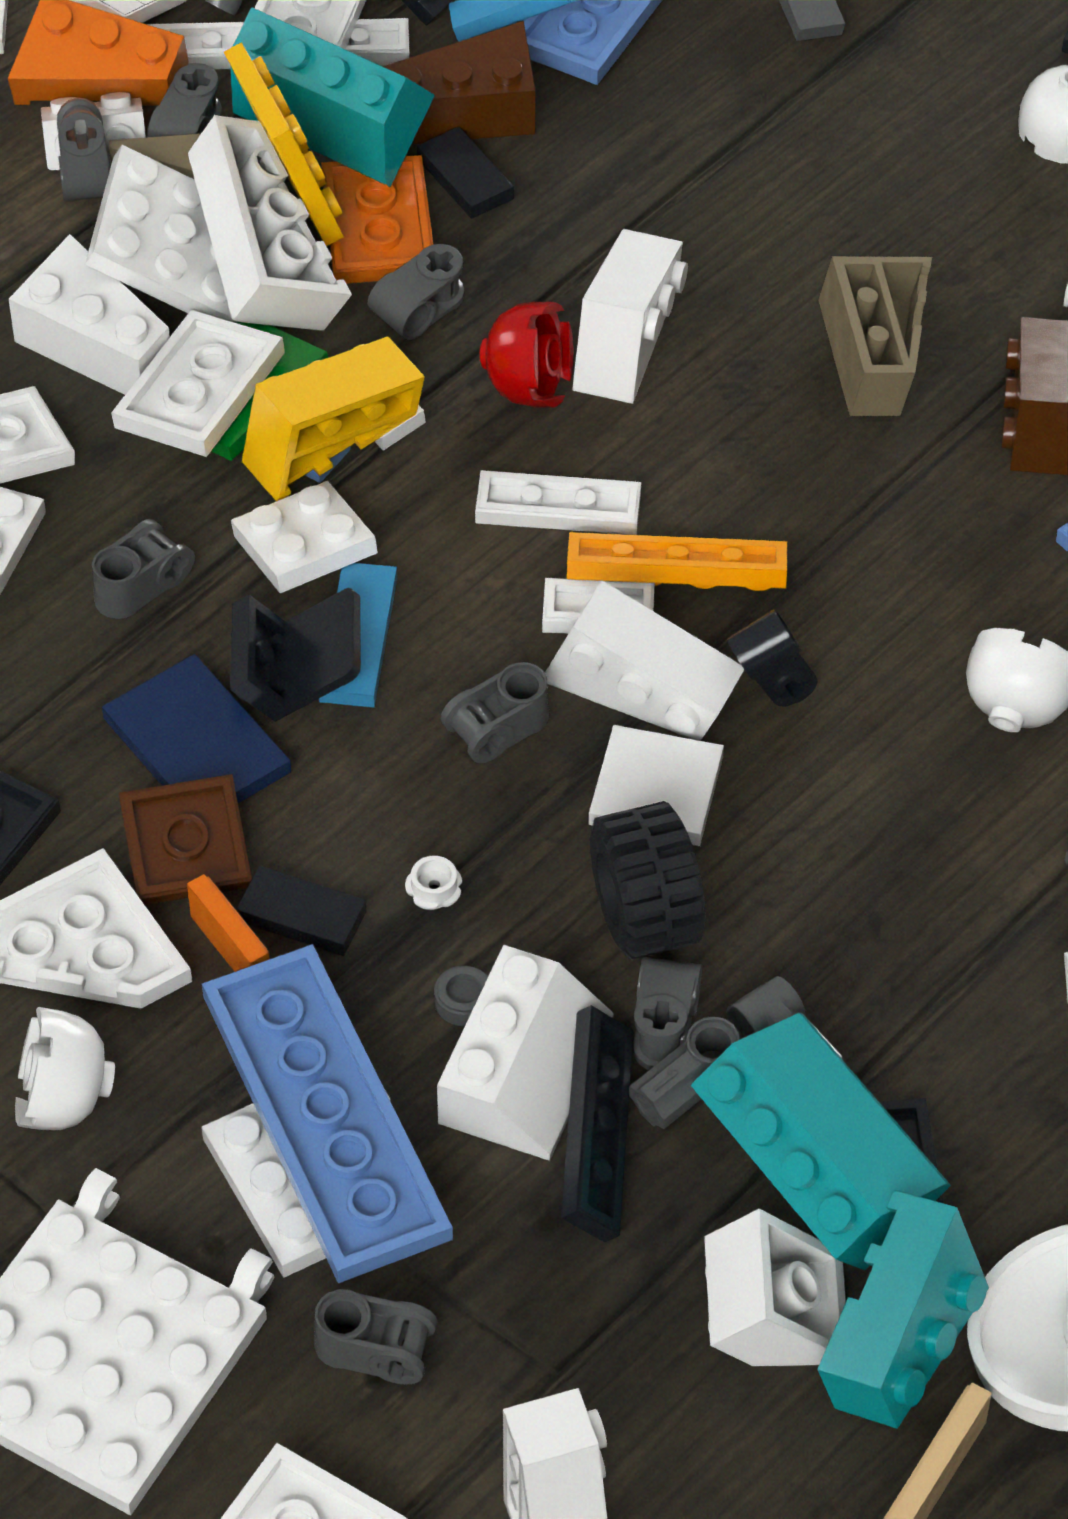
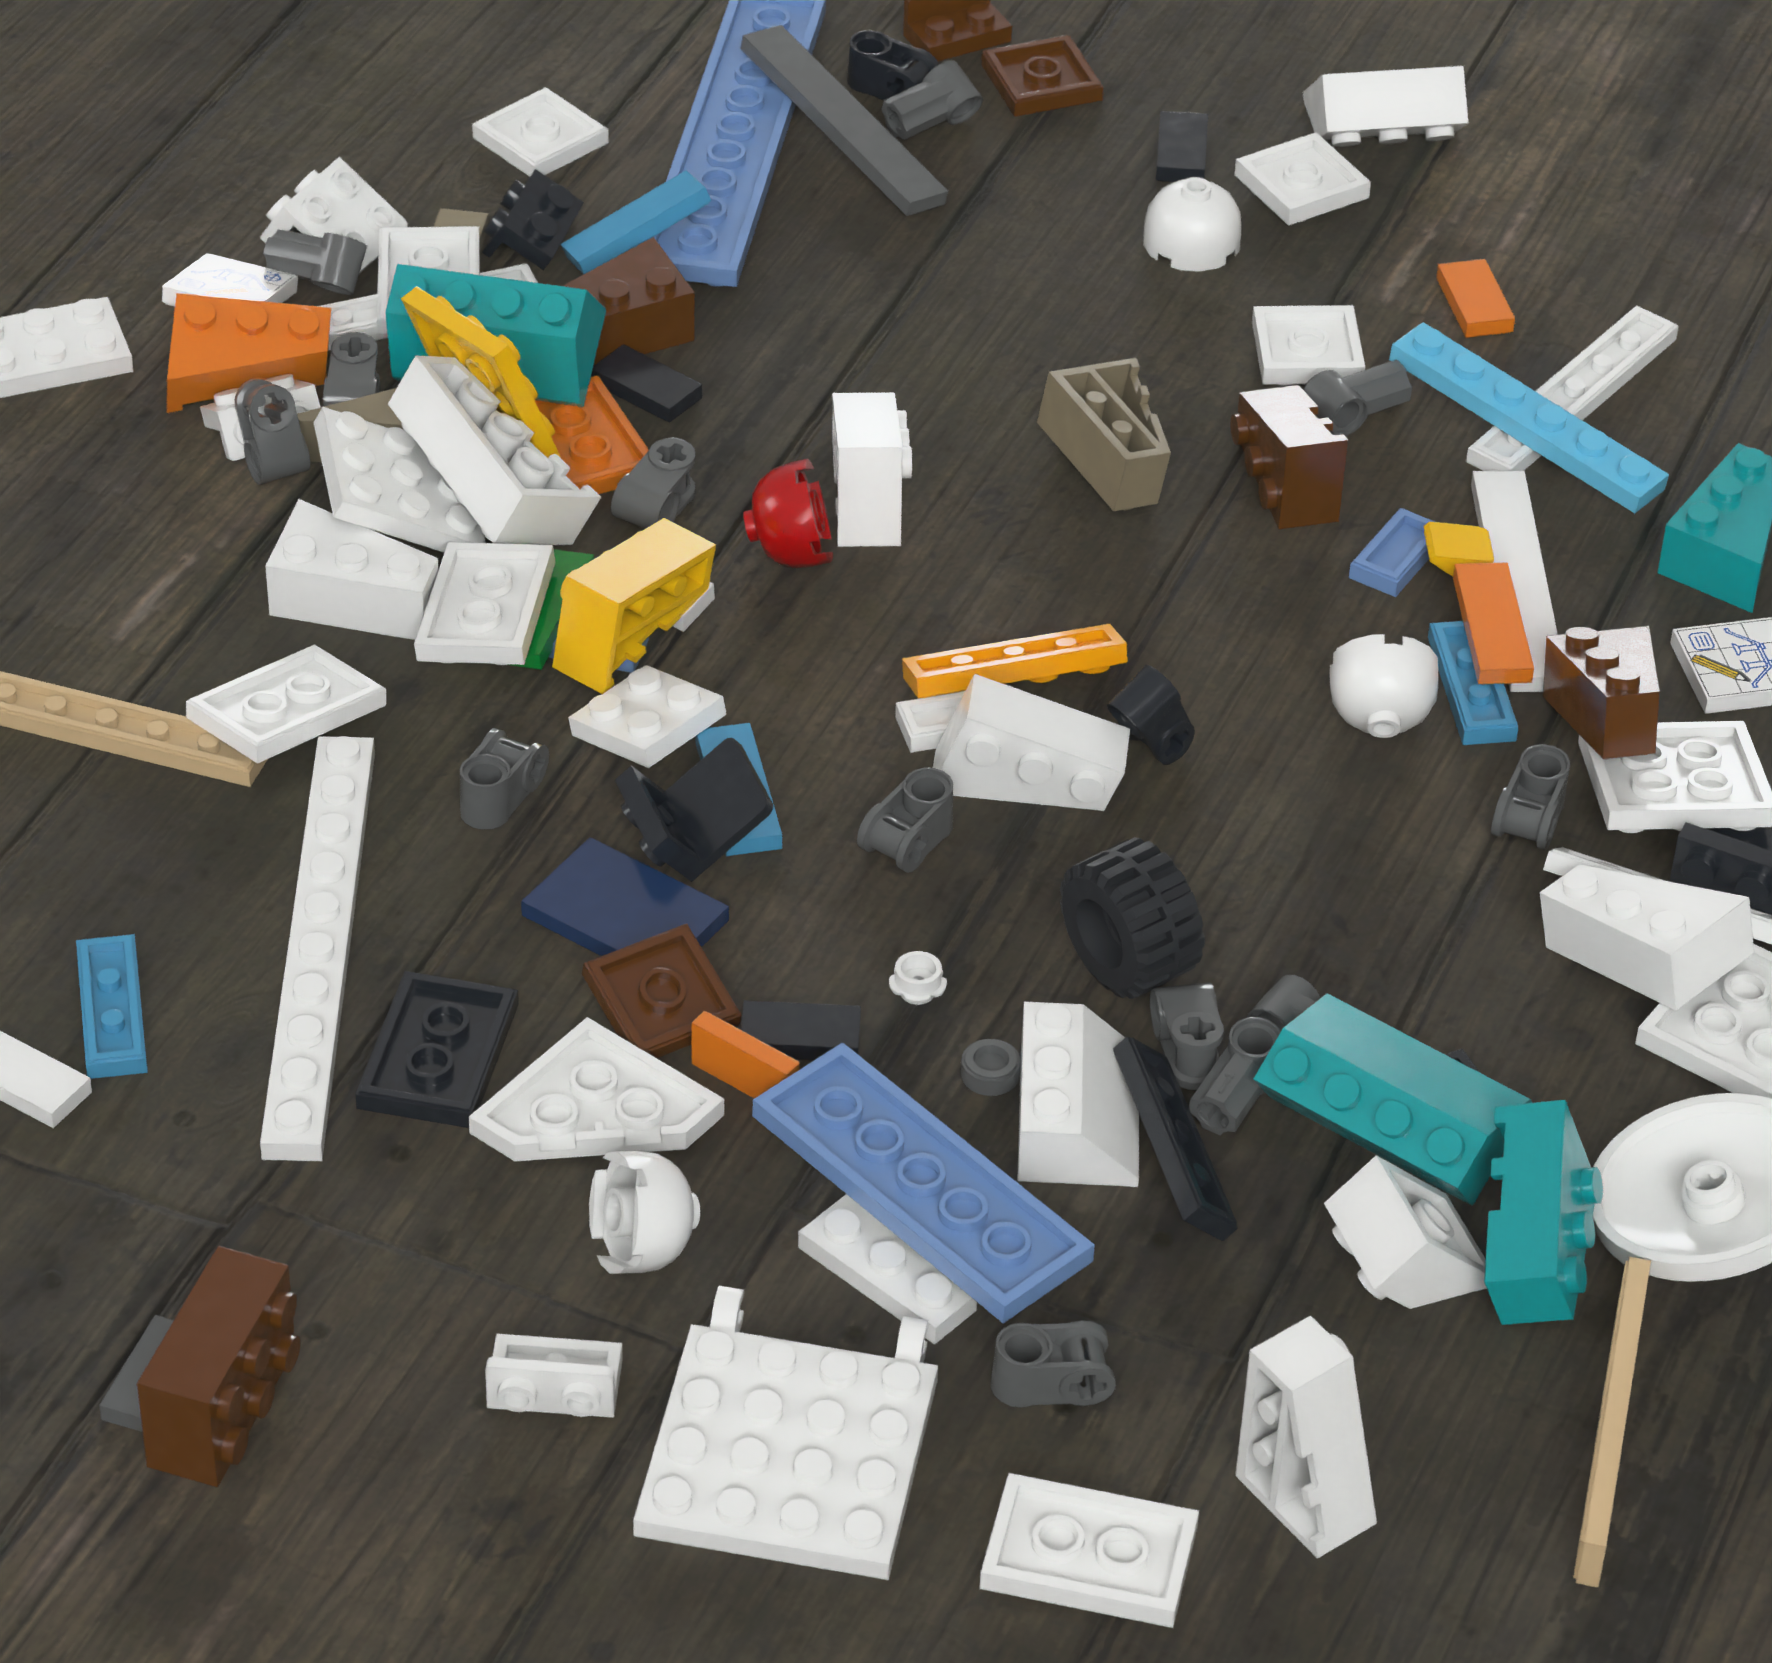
camera: 20 degrees left, 10 degrees down
white tile [475,470,641,535] -> none
white tile [589,725,724,846] -> none

